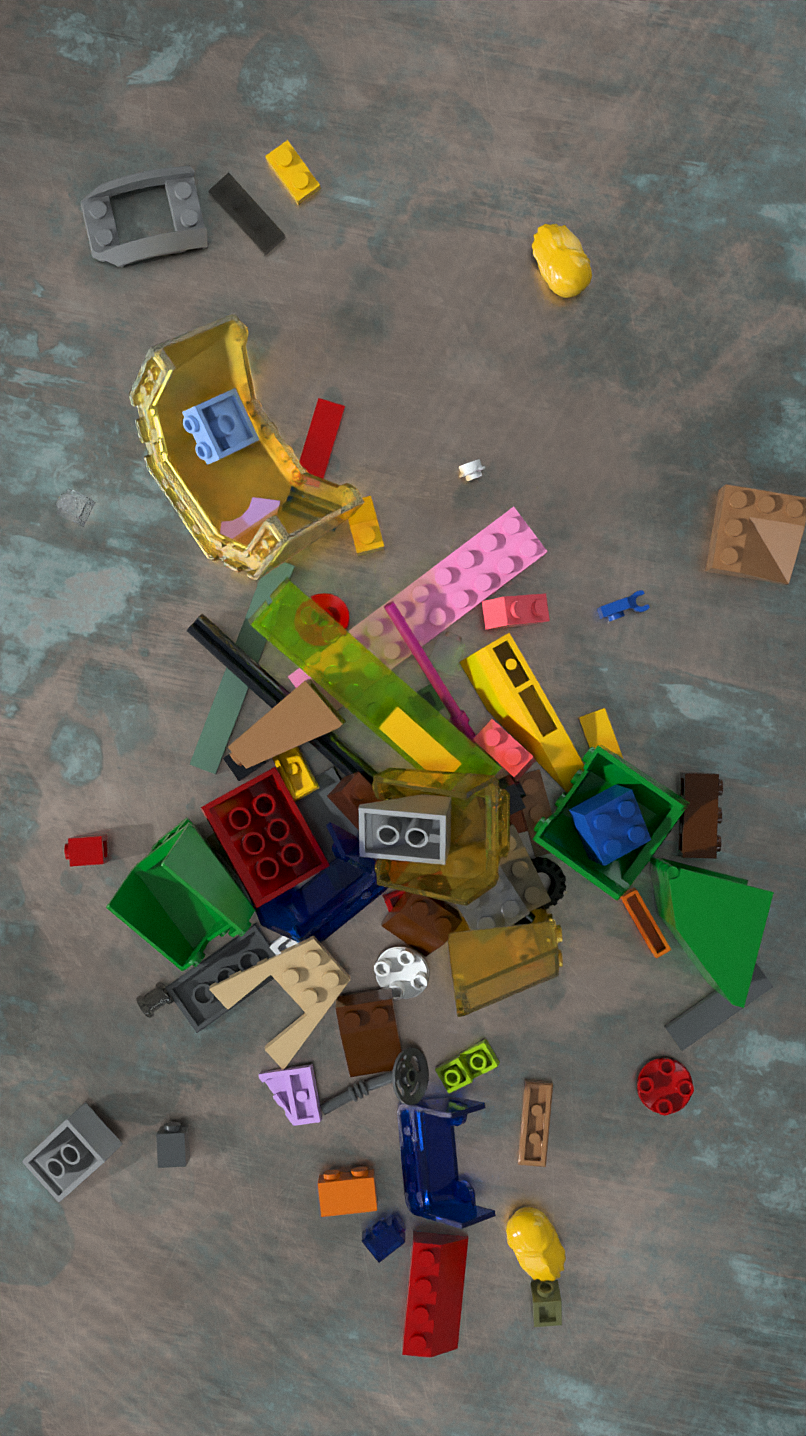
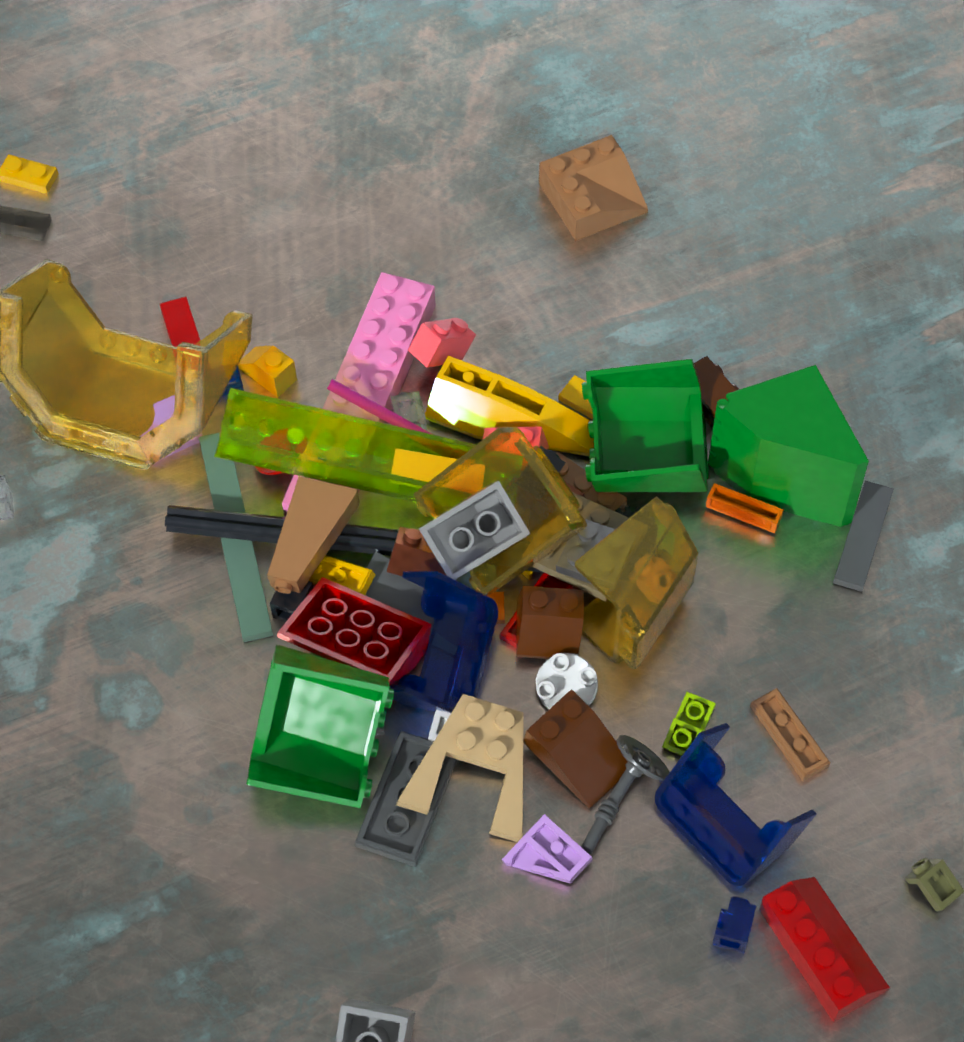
camera: 25 degrees left, 30 degrees down
red brick [64,834,109,867] -> none
clear smoke bush [136,982,174,1018] -> none
dark grey brick [156,1122,190,1168] -> none
light blue plate [182,388,259,465] -> none
orange brick [318,1166,378,1217] -> none
white plate [459,459,485,481] -> none
yellow hair [506,1207,566,1281] -> none
yellow hair [532,224,592,298] -> none
blue brick [569,785,651,866] -> none
blue plate [597,590,650,622] -> none
red dish [637,1058,694,1116] -> none

